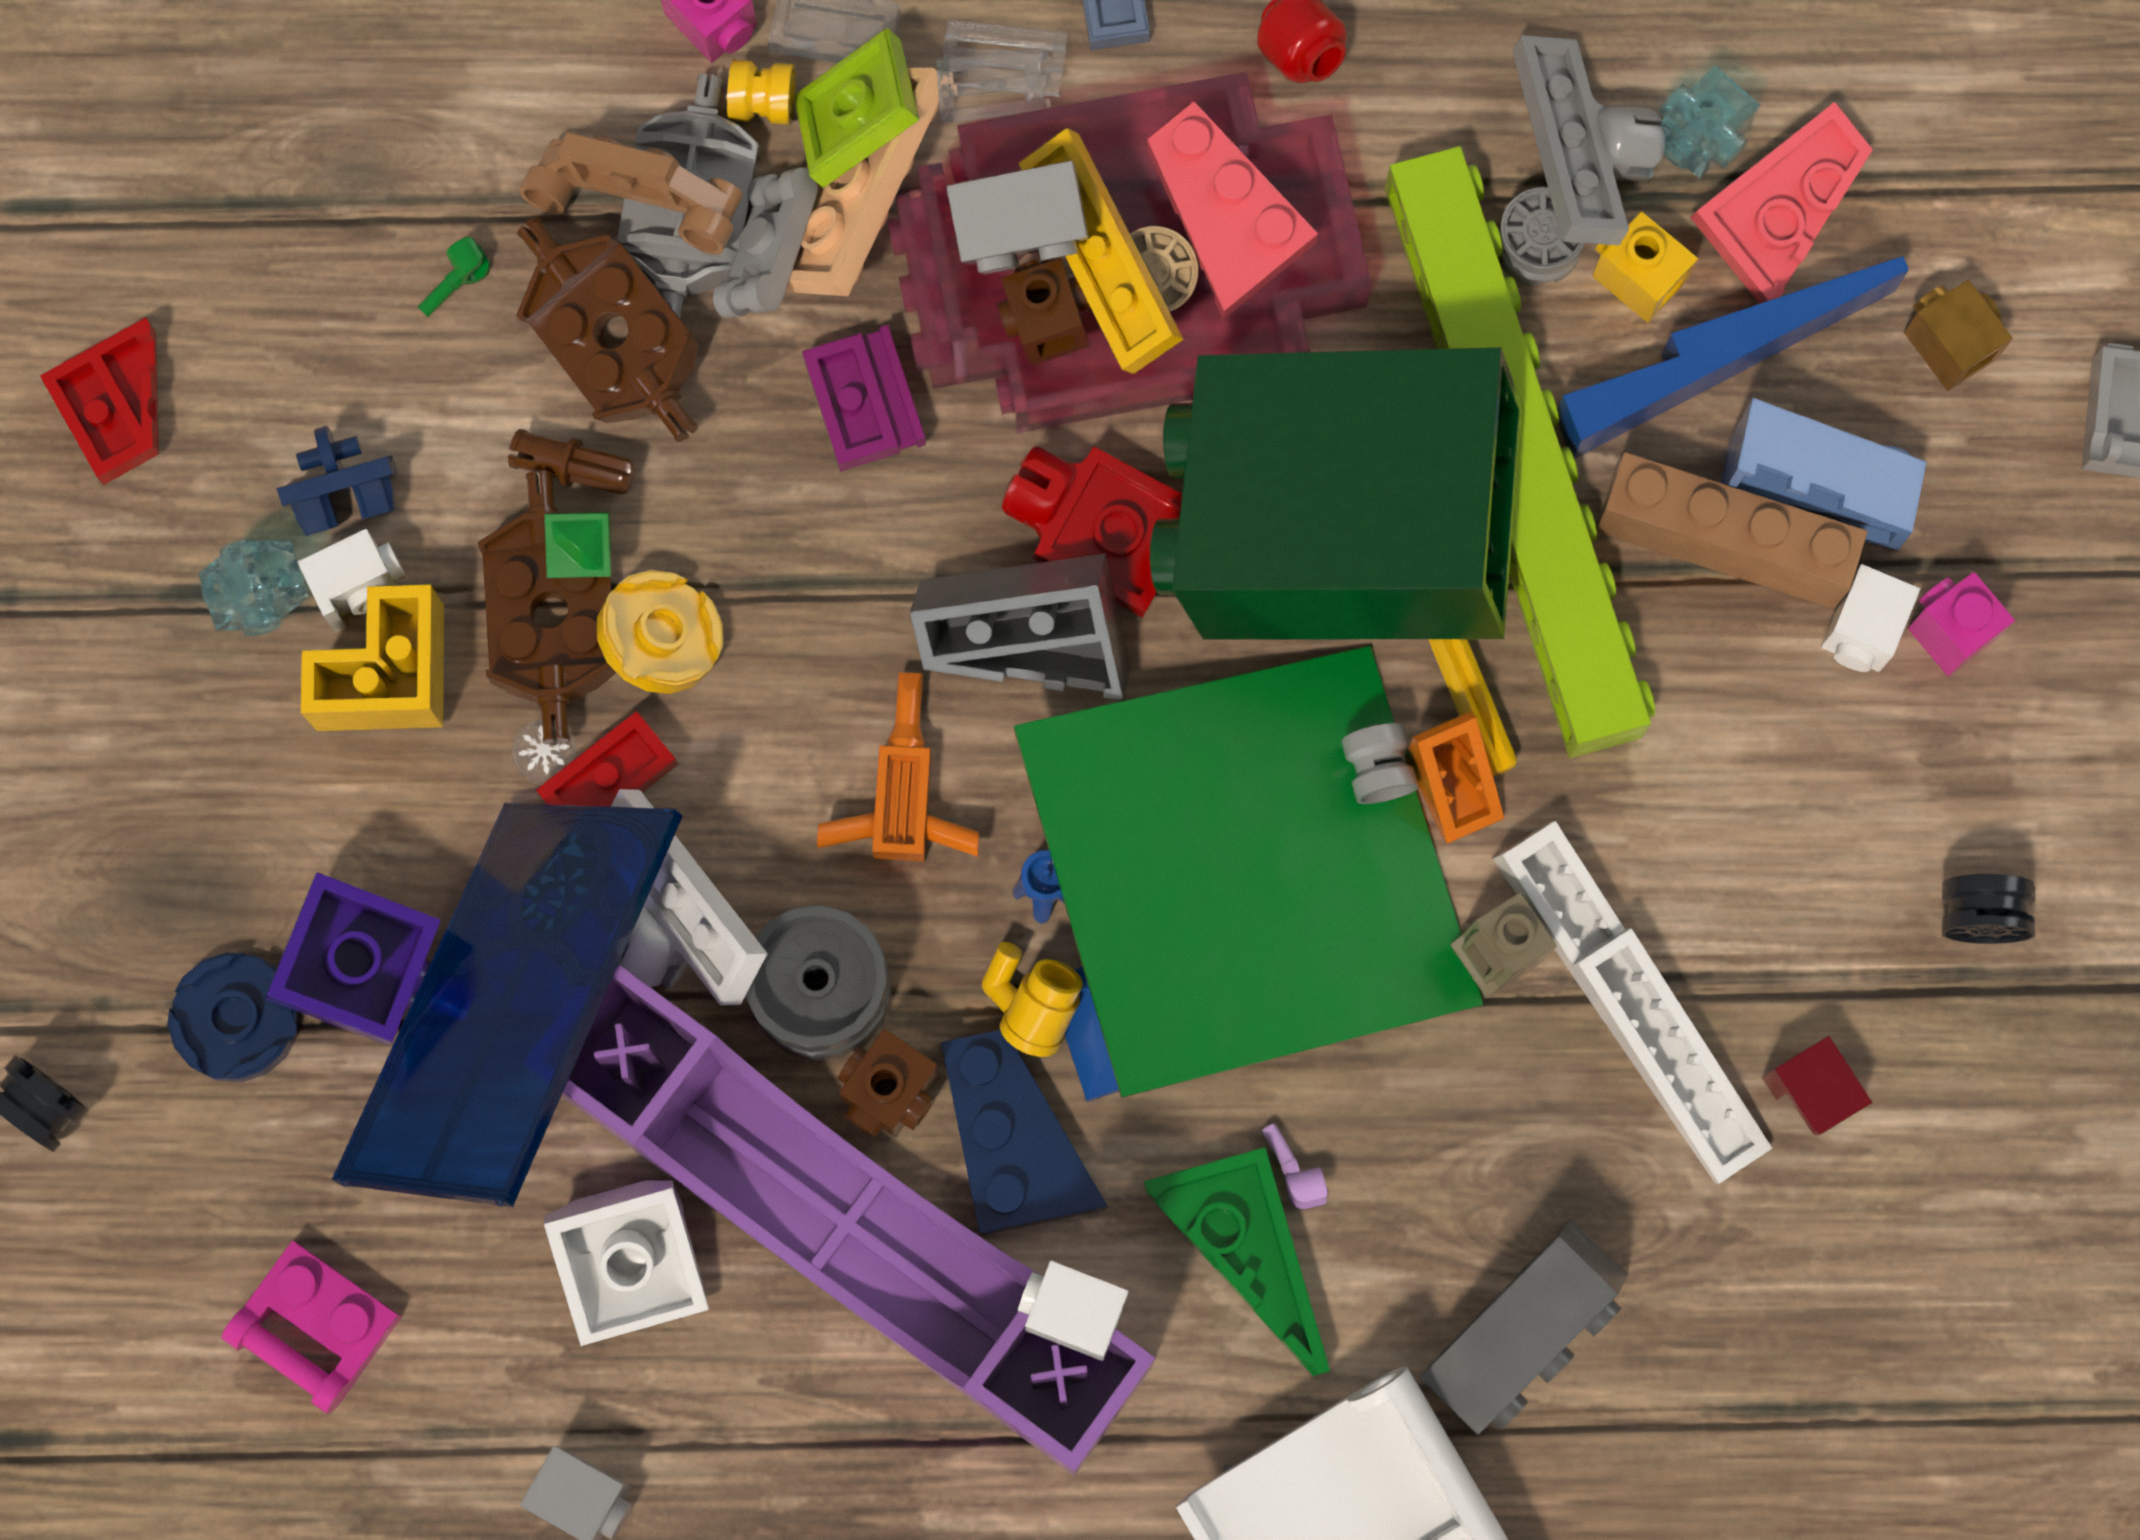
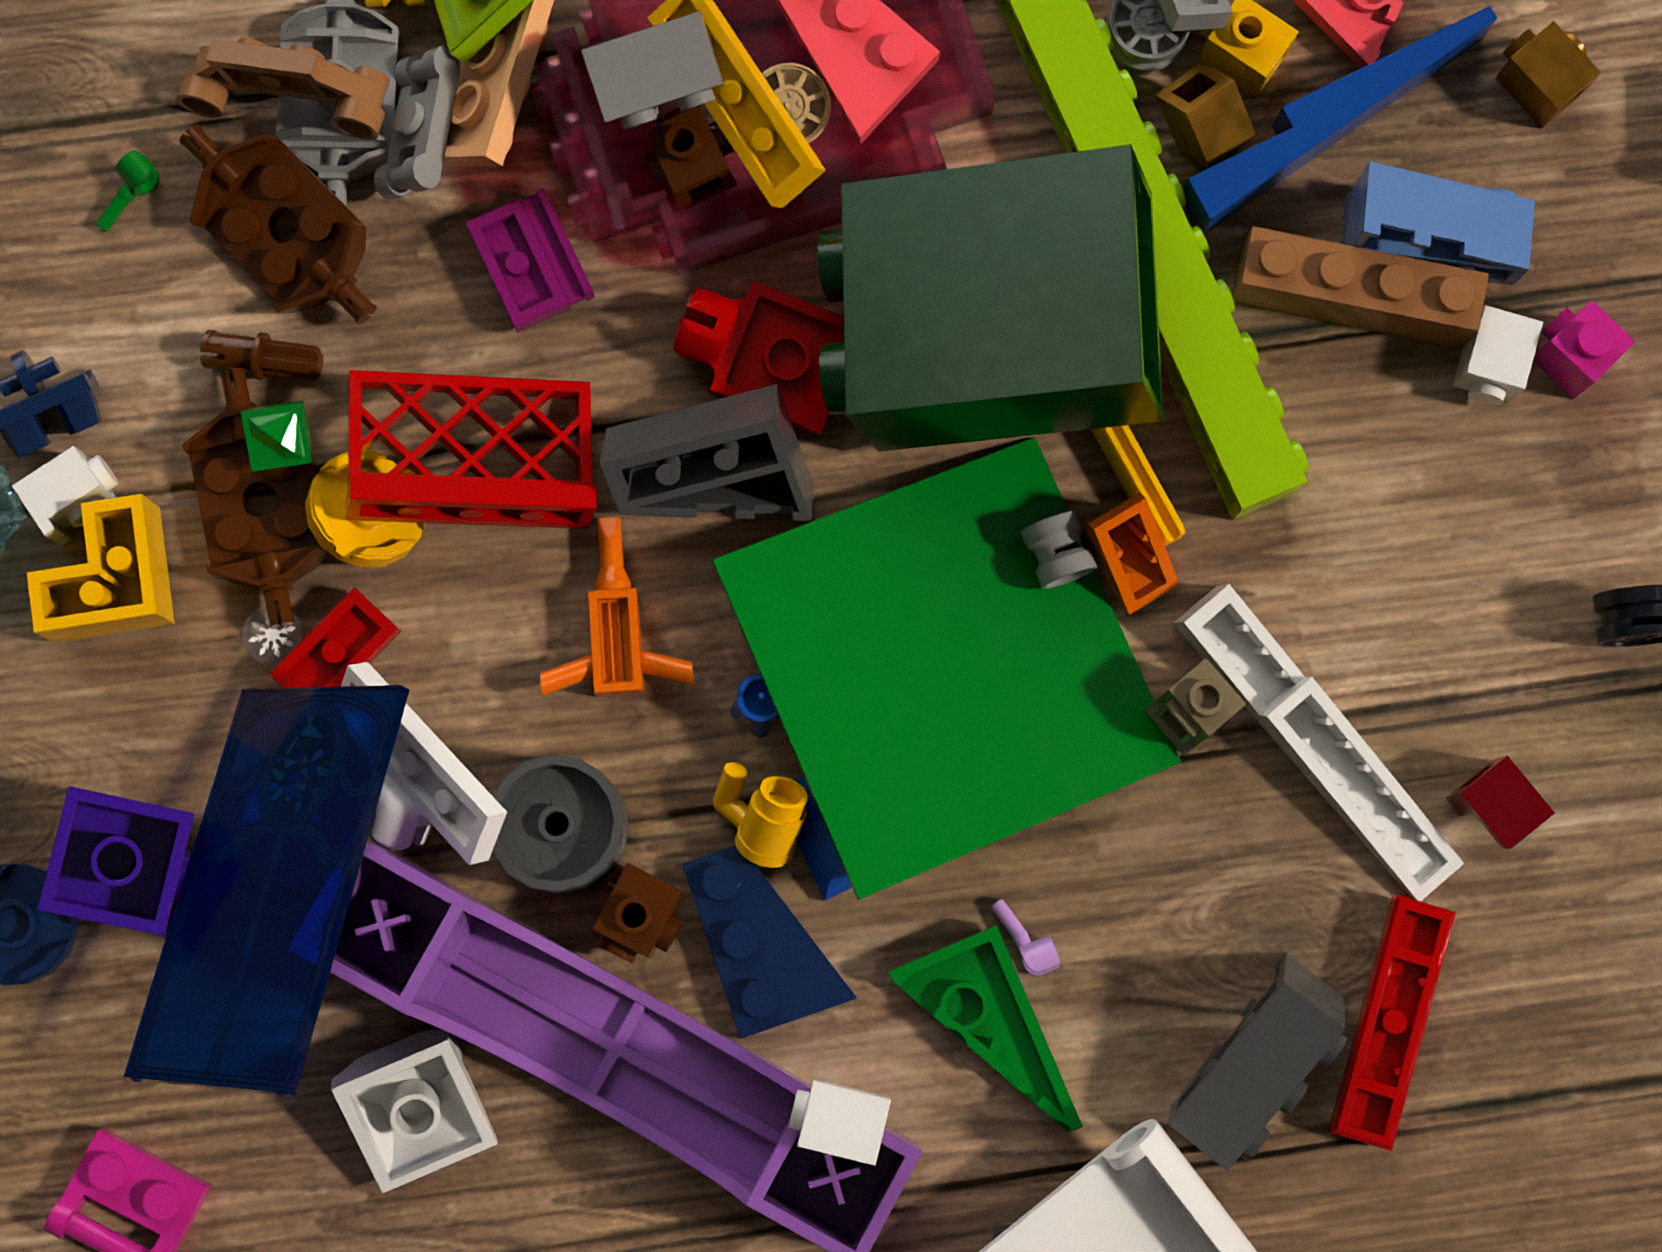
camera: 10 degrees left, 5 degrees up
none -> red fence [346,370,597,529]
none -> pearl gold brick [1155,62,1256,168]
none -> red plate [1328,894,1456,1151]

